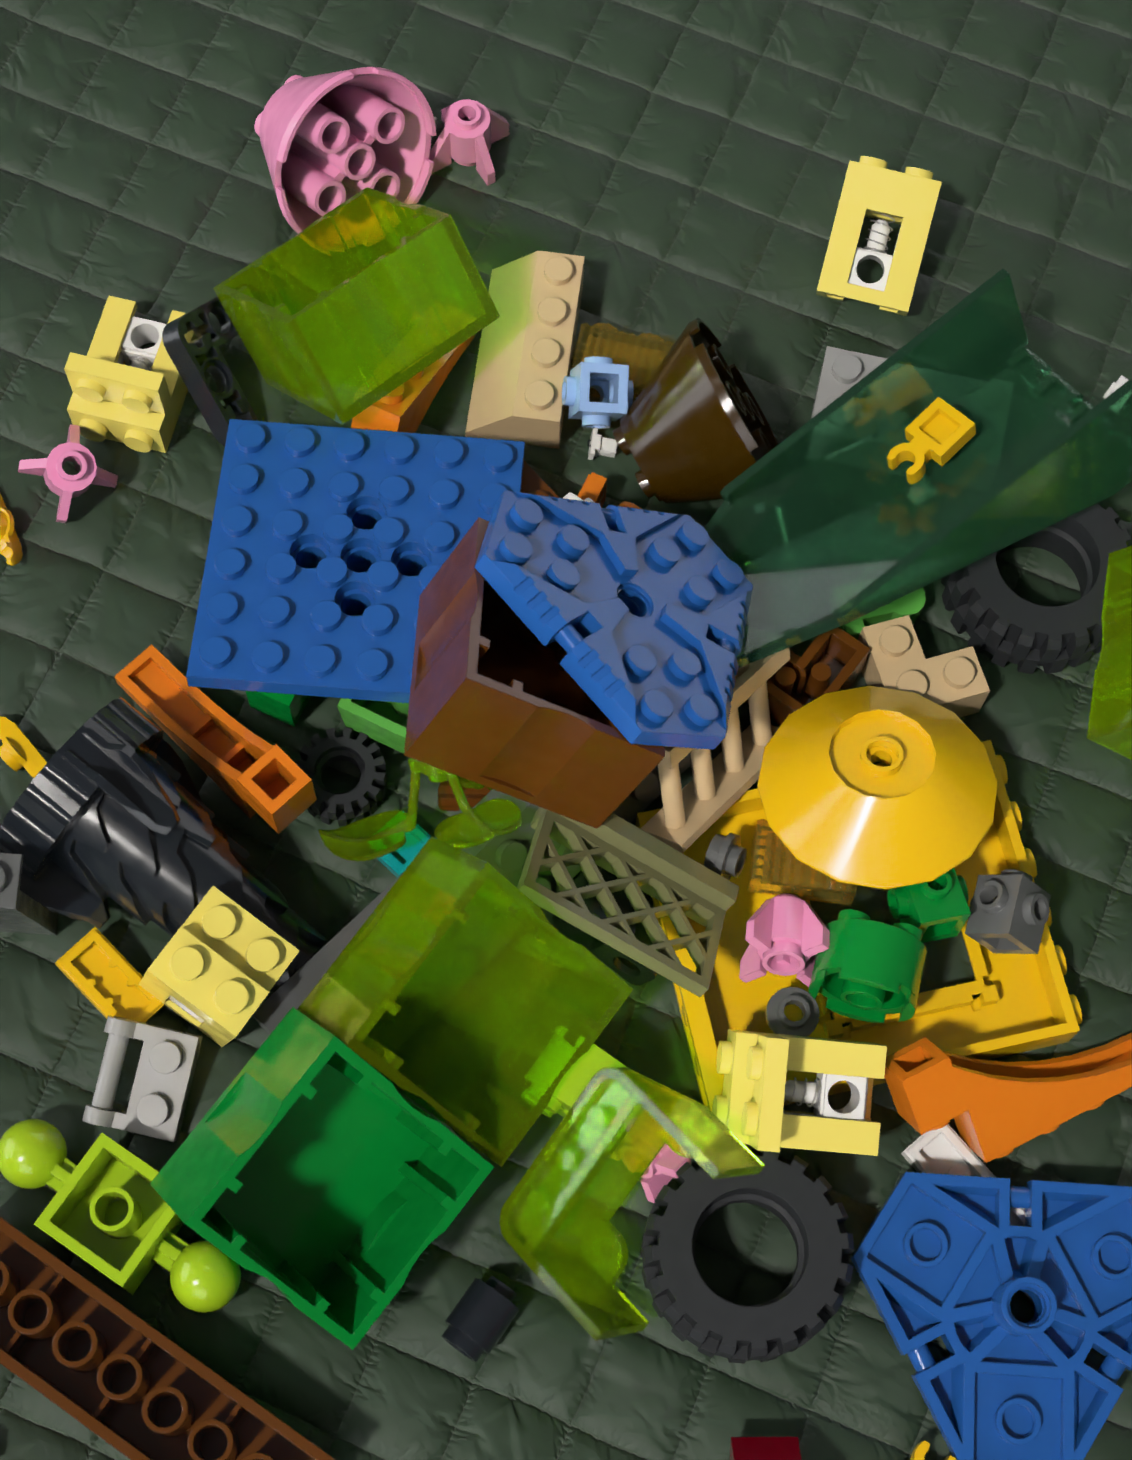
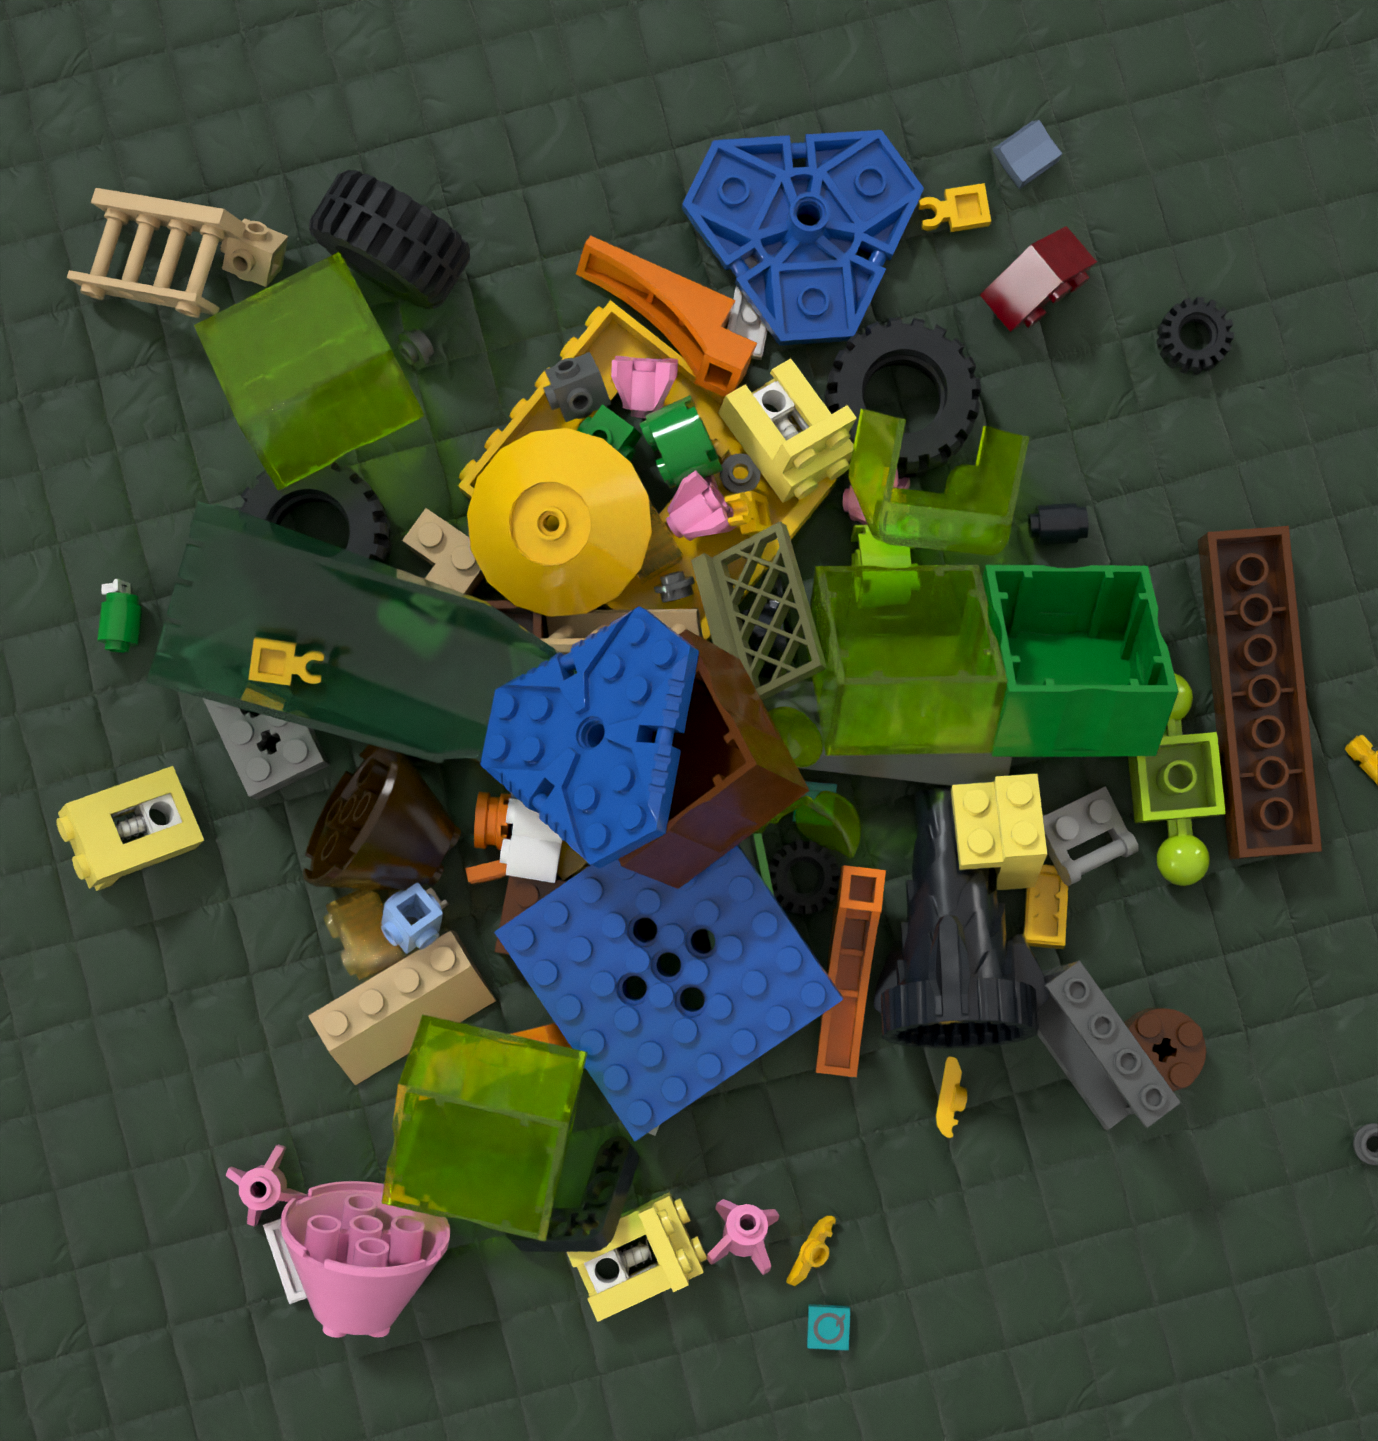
camera: 125 degrees left, 15 degrees up
none -> green brick [97,592,142,653]
none -> bright pink brick [611,356,678,418]
none -> yellow plate [725,491,771,537]

